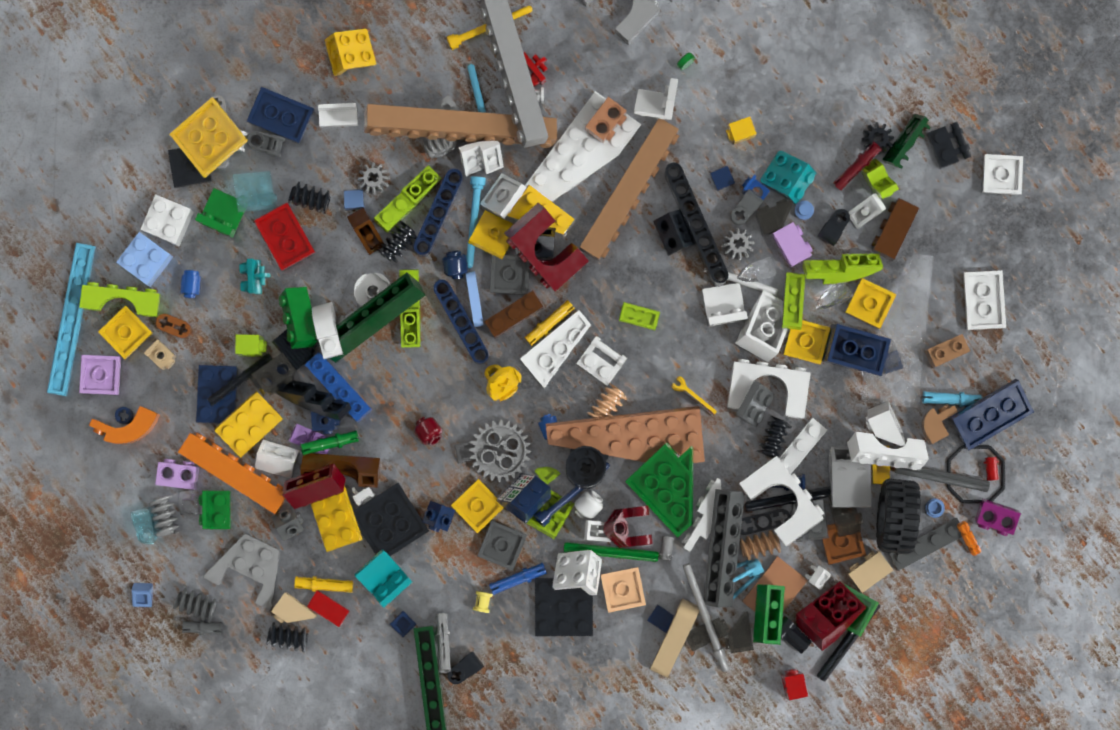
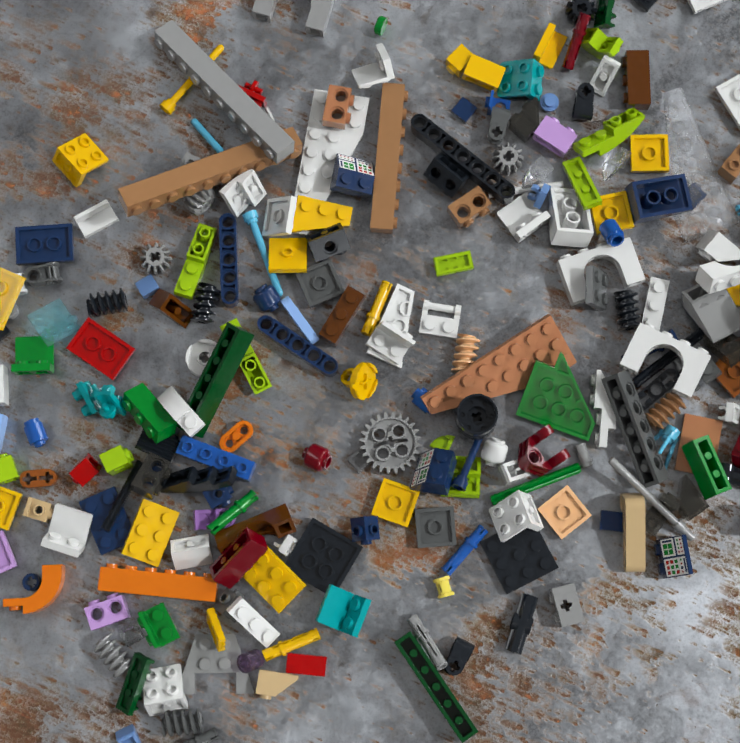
camera: 30 degrees left, 5 degrees down
clear light blue piece [131,506,158,545] -> none
black piece [266,622,309,652] -> none
dark blue tile [390,610,417,638] -> none
dark red arch [504,203,589,291] -> none
yellow flag [671,376,717,416] -> none
none -> white bracket [41,503,93,558]
none -> red brick [69,453,102,487]
none -> teal hips [93,384,127,419]
none -> dark green plate [116,652,155,716]
none -> white bracket [143,664,188,717]
none -> yellow tile [206,607,226,652]
none -> orange plate [219,420,254,453]
none -> white plate [226,596,280,648]
none -> clear purple wheel [237,649,264,673]
none -> dark blue slope [330,153,375,199]
none -> white bracket [365,321,416,365]
none -> medium nougat brick [447,185,492,229]
none -> yellow panel [461,54,506,93]
none -> black piece [505,593,538,655]
none -> medium blue tile [527,183,551,209]
none -> yellow panel [533,22,567,69]
none -> light grey brick [548,583,585,627]
none -> blue brick [599,219,624,247]
none -> slope [654,534,693,579]

